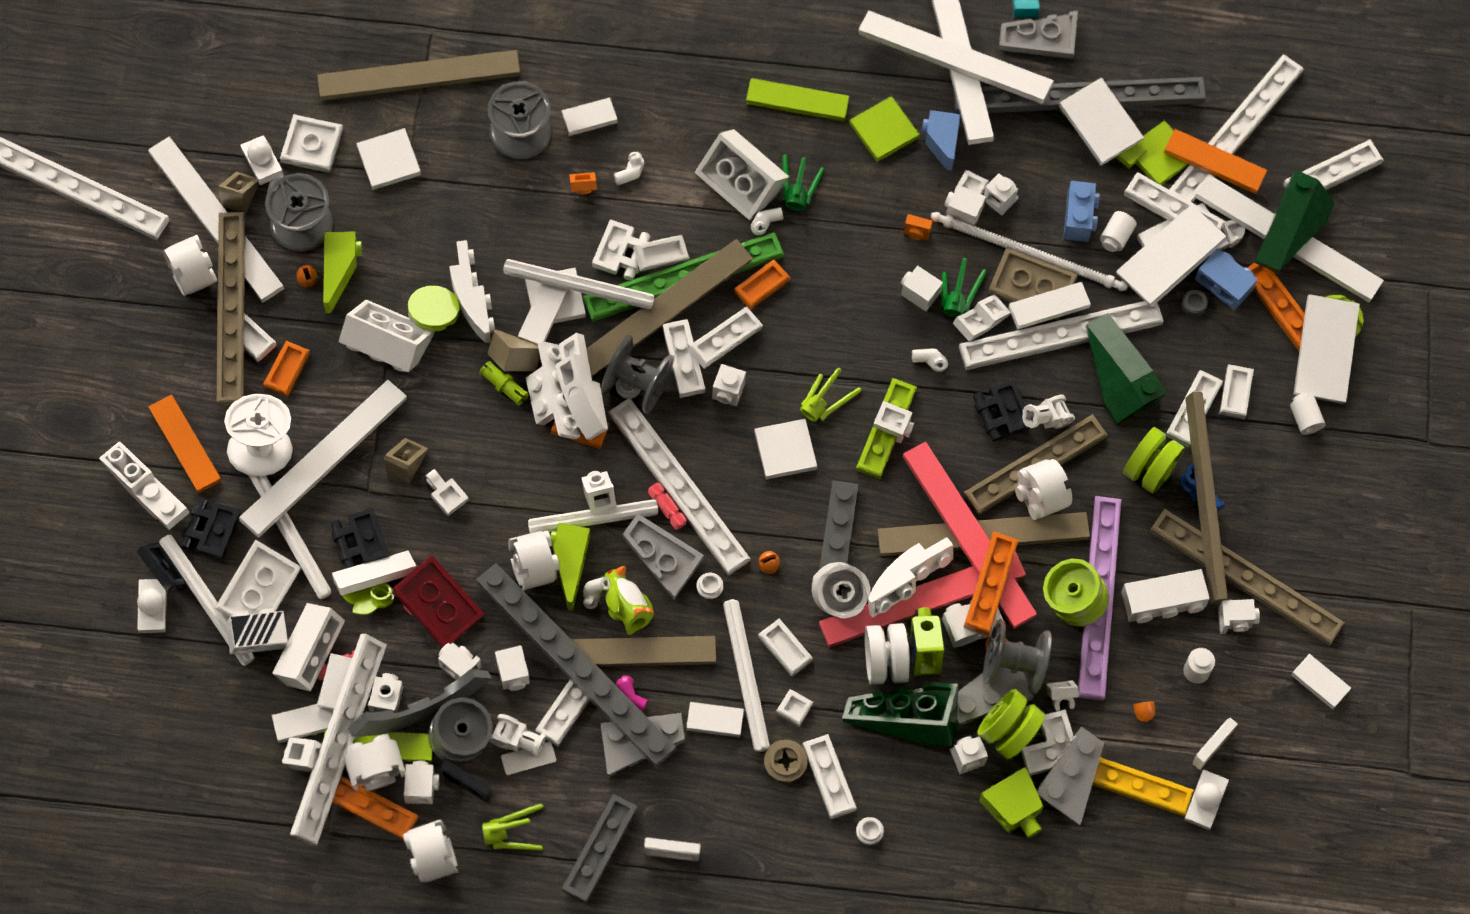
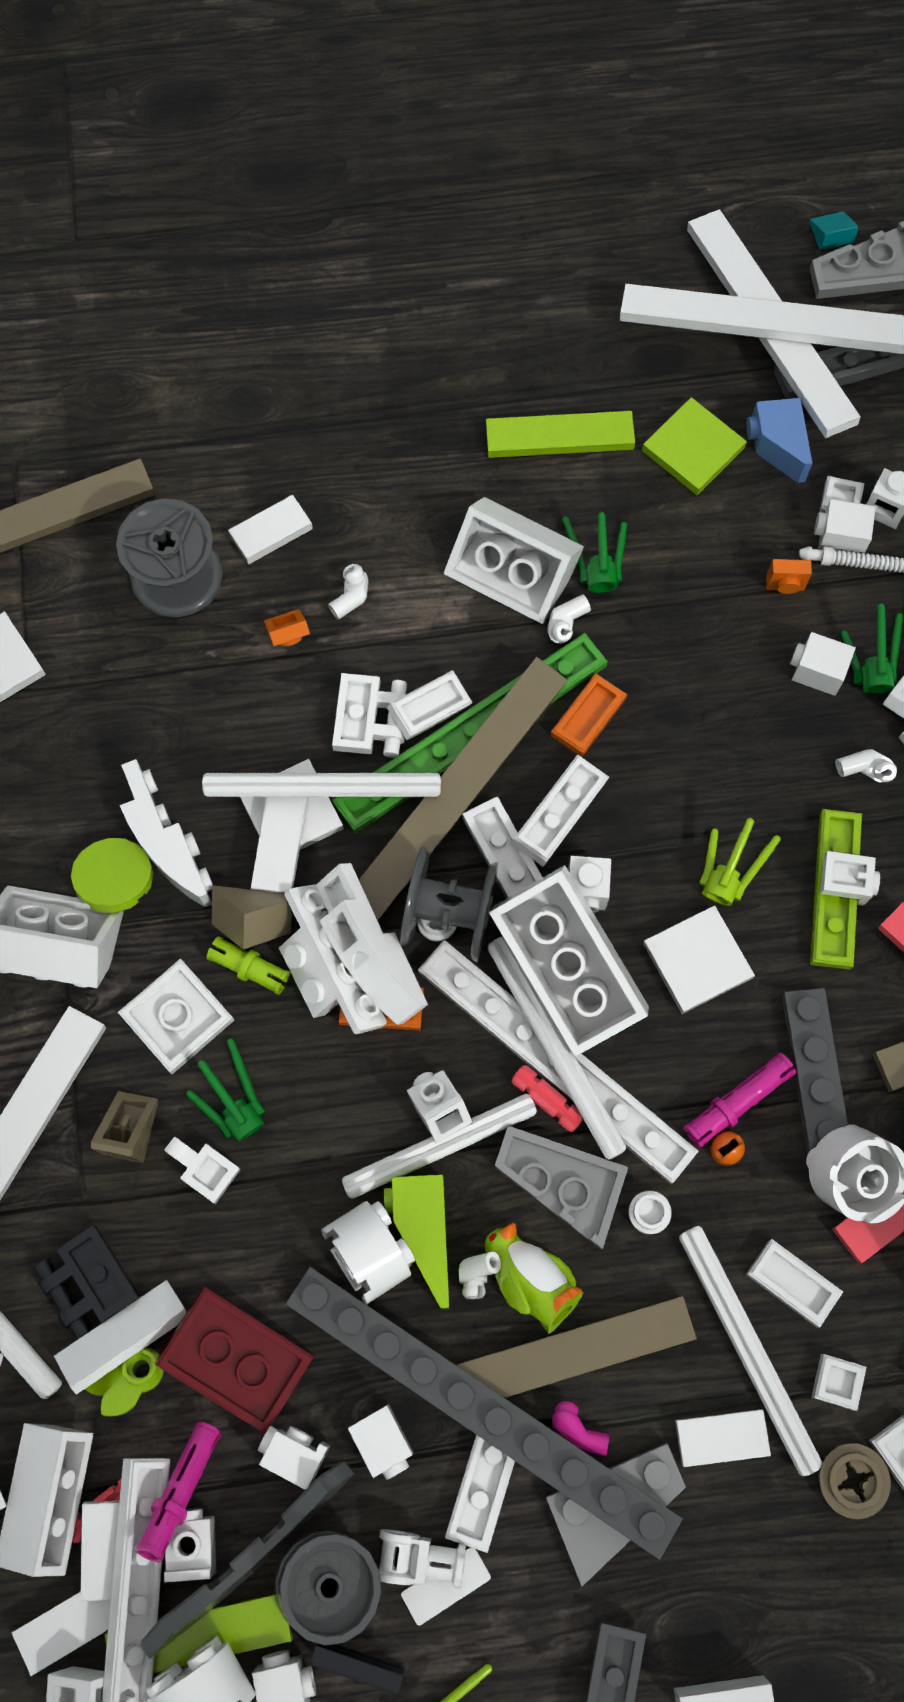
camera: 10 degrees left, 5 degrees up
none -> white tile [118,959,234,1074]
none -> dark pink pin [135,1422,221,1563]
none -> green plant [186,1038,265,1143]
none -> white axle [488,936,626,1160]
none -> white brick [489,865,649,1057]
none -> dark pink pin [683,1053,796,1148]

